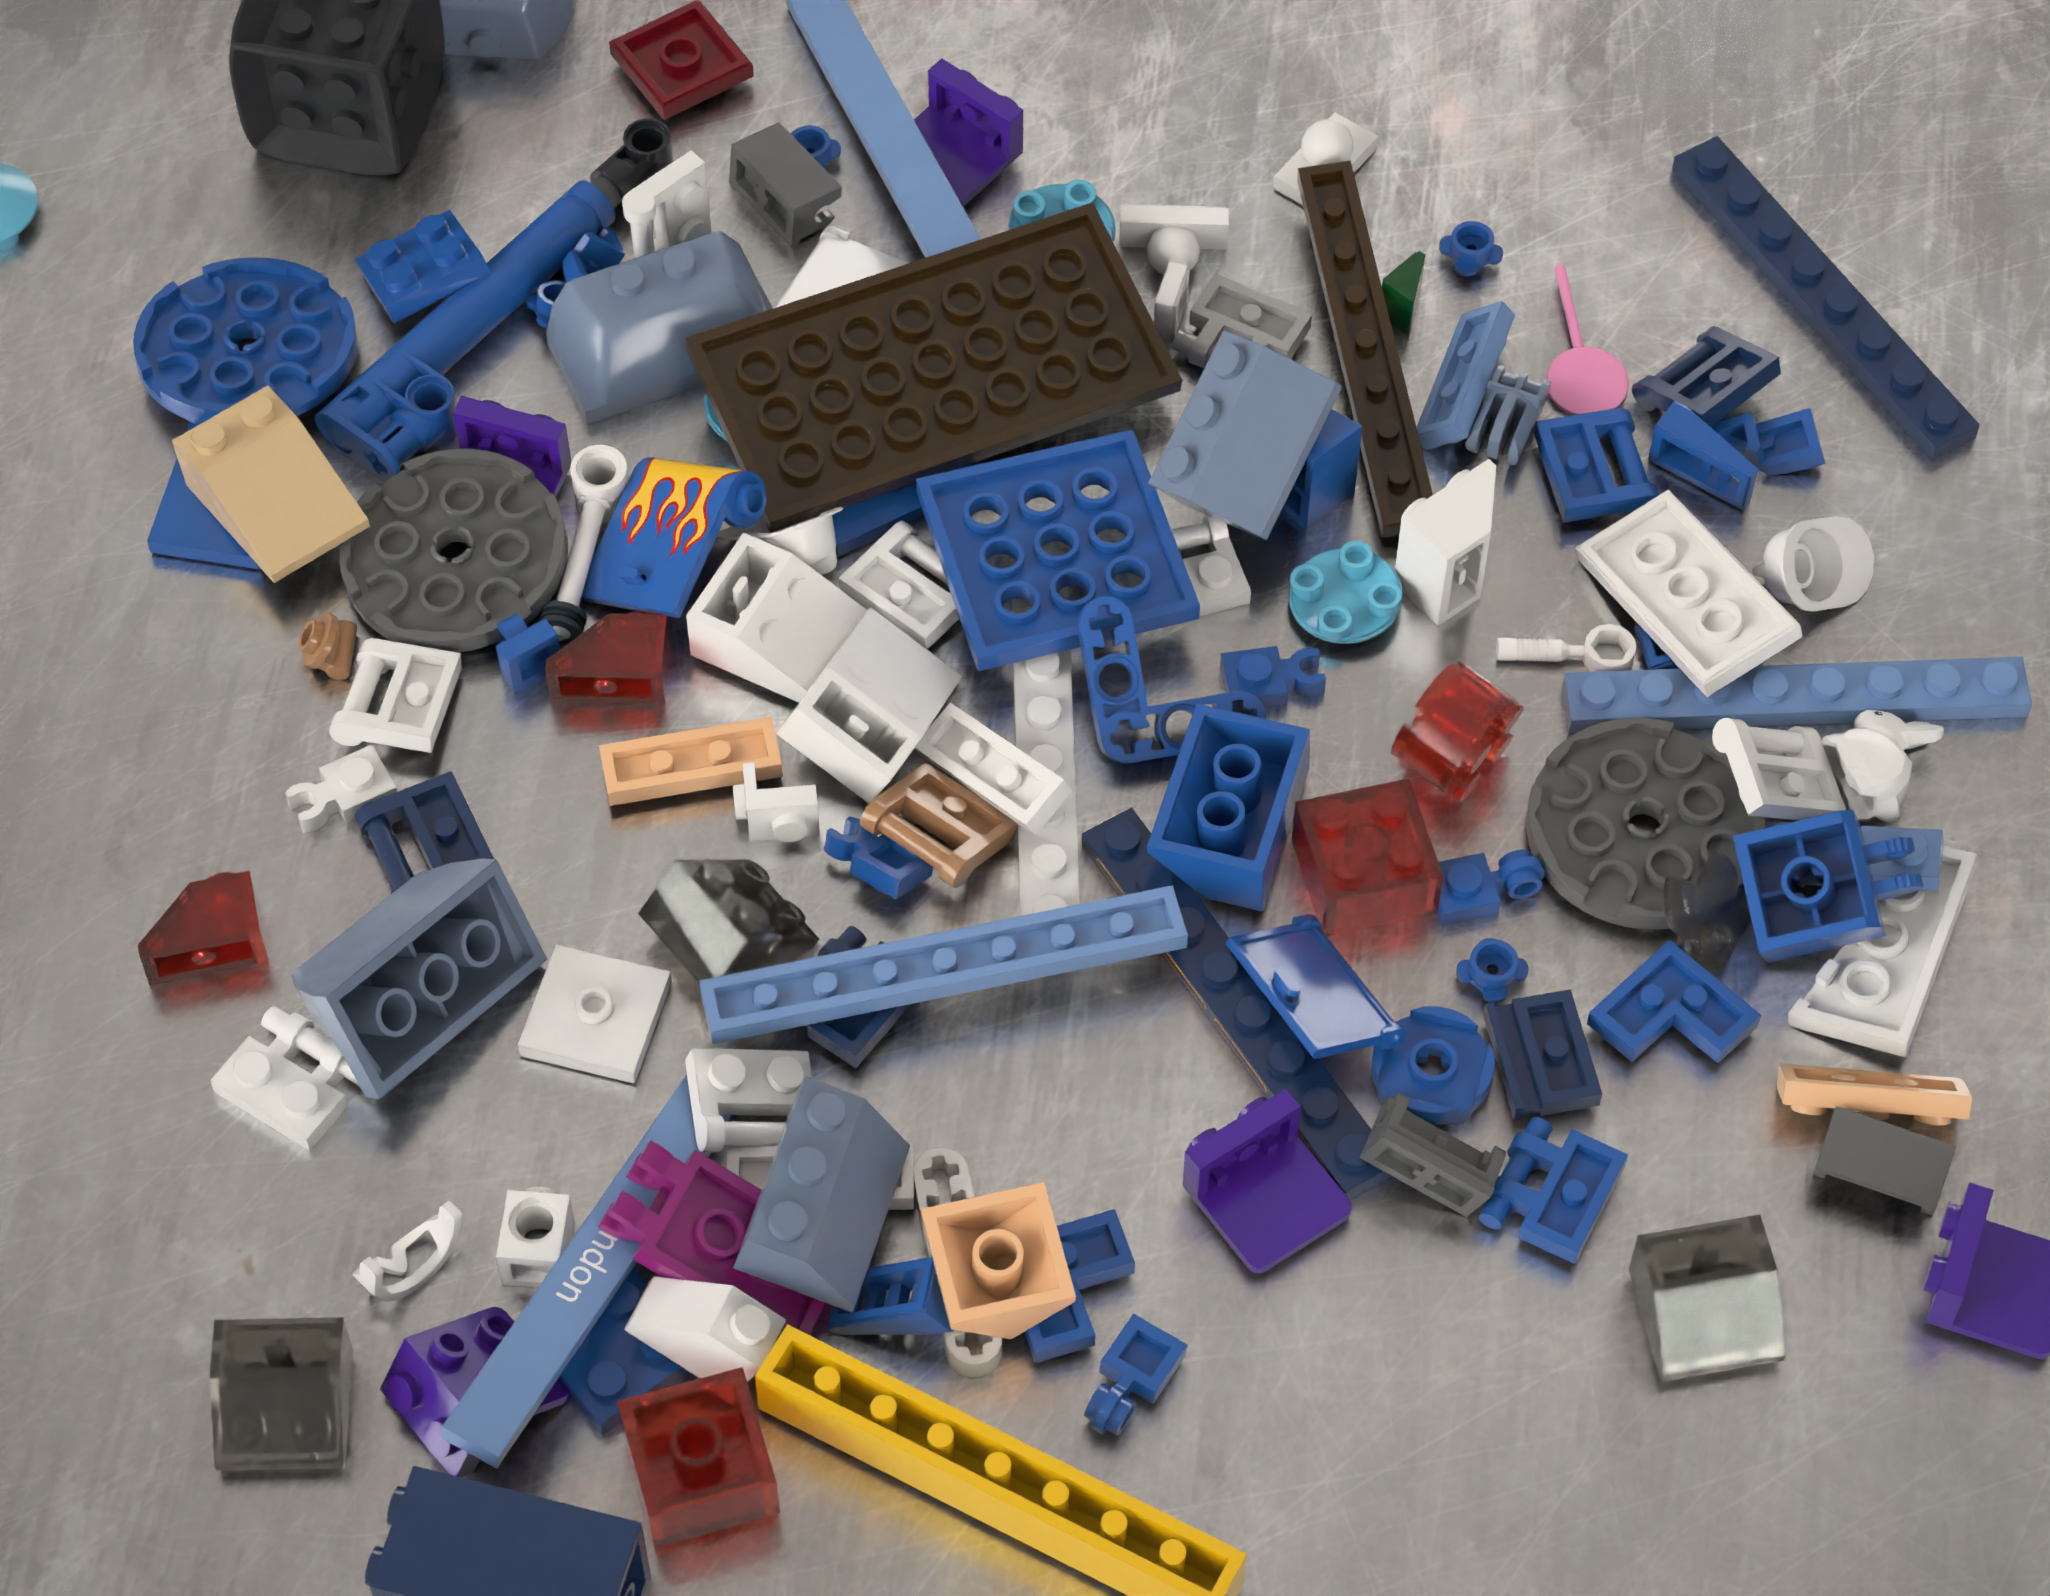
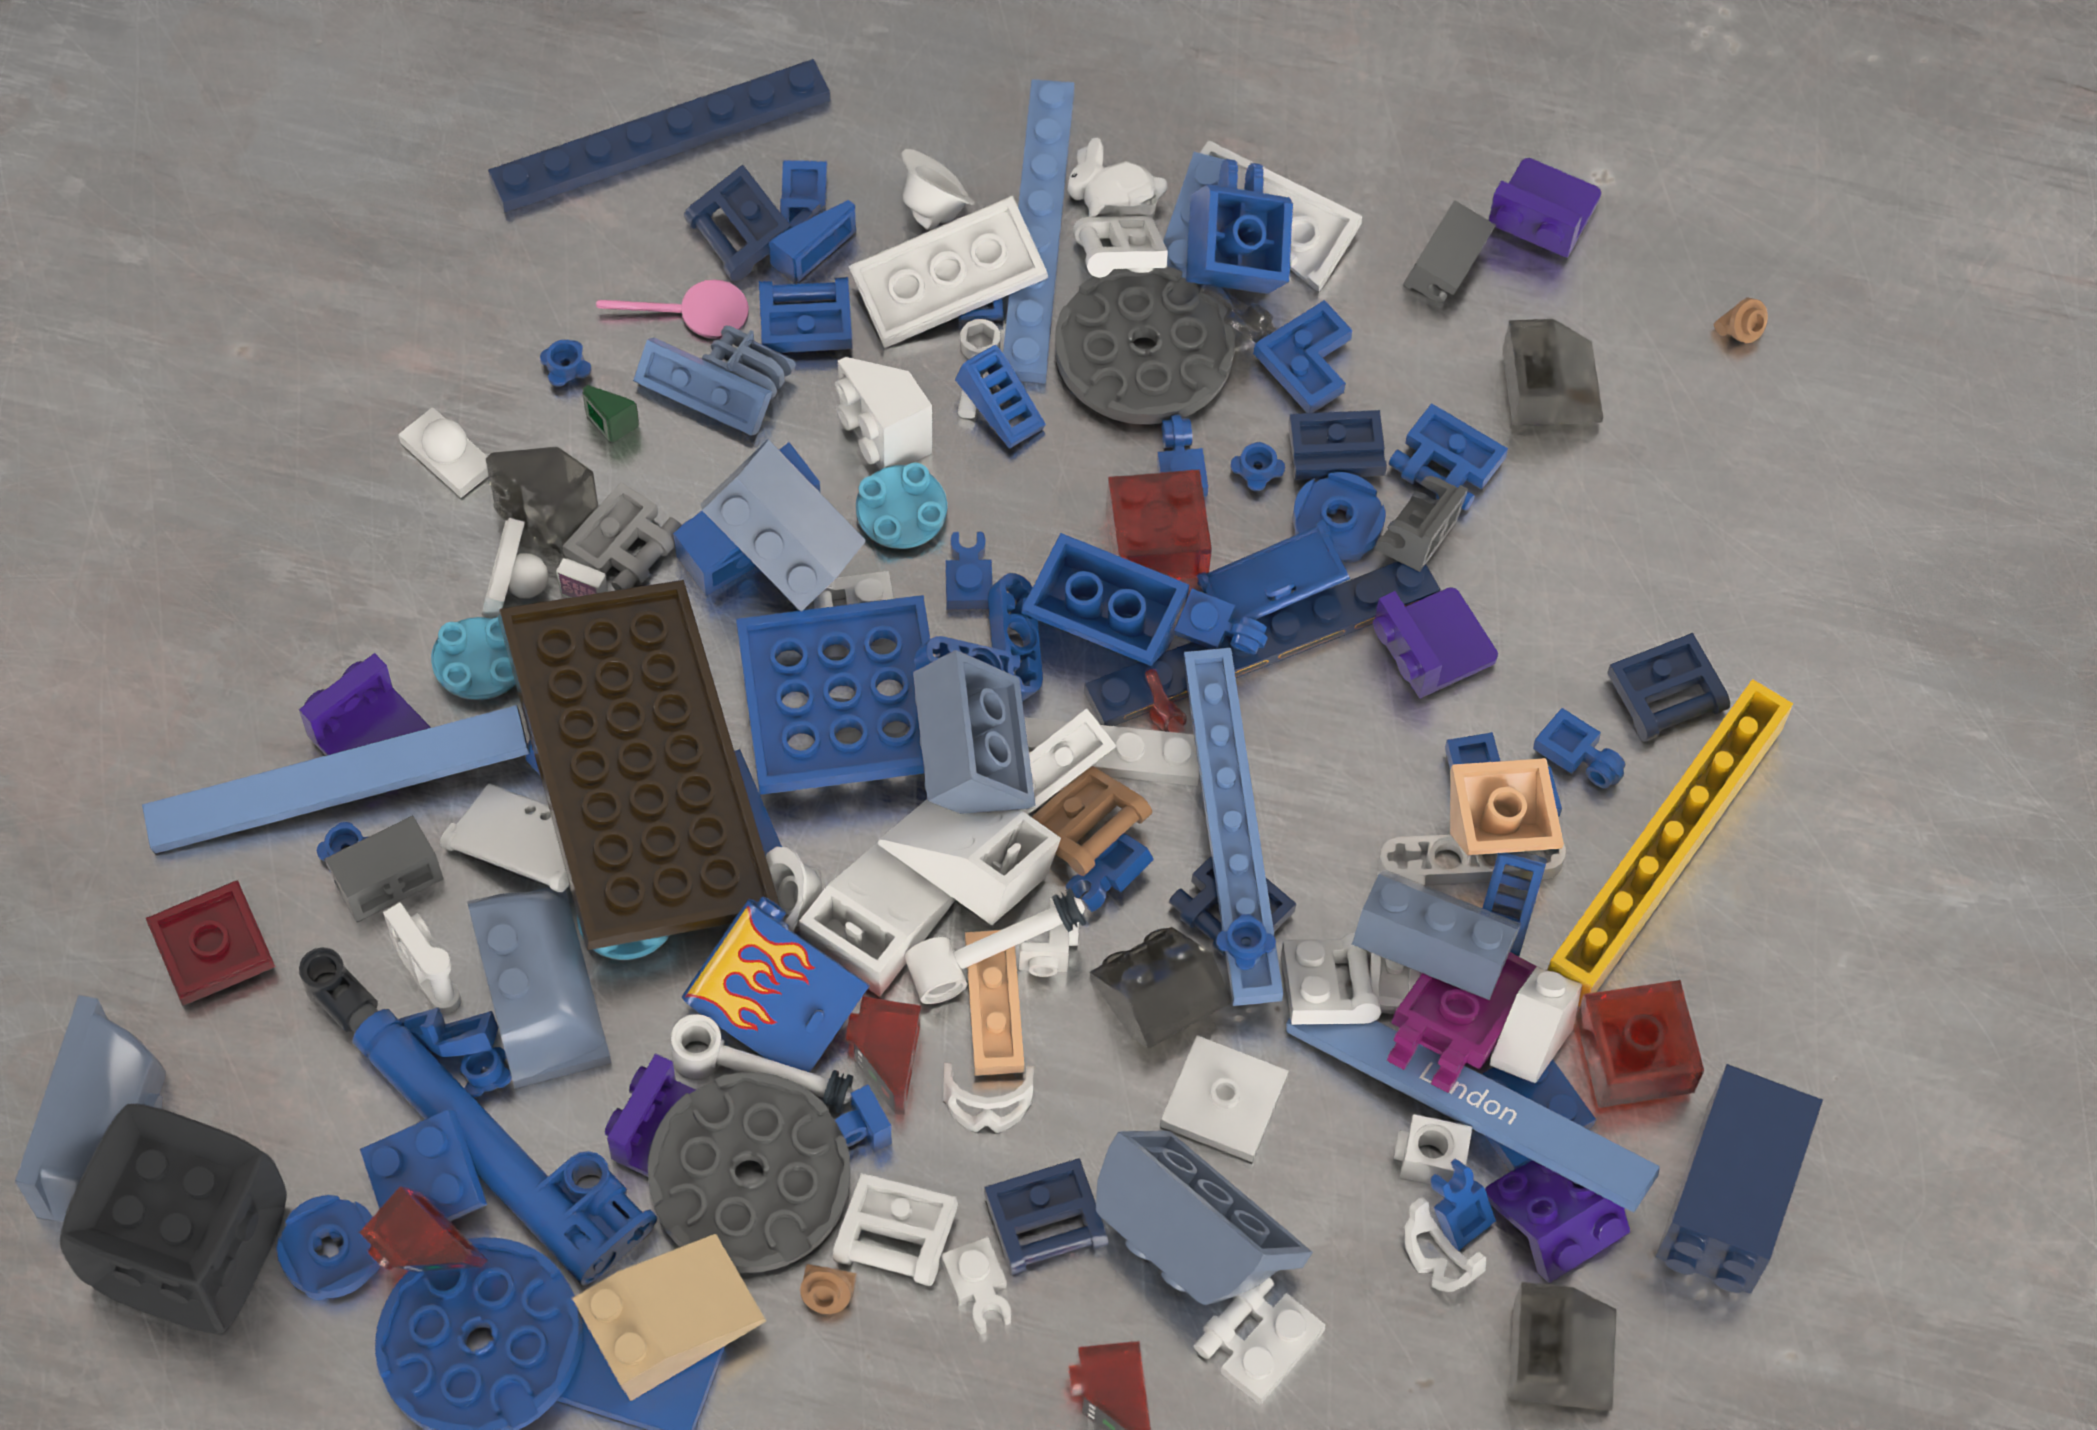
camera: 85 degrees left, 5 degrees up
white plate [838,521,959,649] -> none
dark brown plate [1297,160,1433,537] -> none
clear red brick [1391,661,1524,802] -> none
light nougat plate [1776,1063,1972,1125] -> none
none -> blue plate [277,1195,382,1300]
none -> clear red slope [359,1186,488,1272]
none -> clear smoke slope [485,446,599,556]
none -> white piece [904,888,1087,1004]
none -> sand blue slope [913,650,1036,814]
none -> white helmet [943,1063,1034,1133]
none -> blue slope [955,345,1046,449]
none -> clear red hand [1145,669,1187,732]
none -> blue plate [1174,589,1268,655]
none -> blue plate [1216,914,1276,970]
none -> blue plate [1431,1158,1496,1251]
none -> dark blue plate [1607,633,1730,742]
none -> medium nougat plate [1714,297,1768,343]

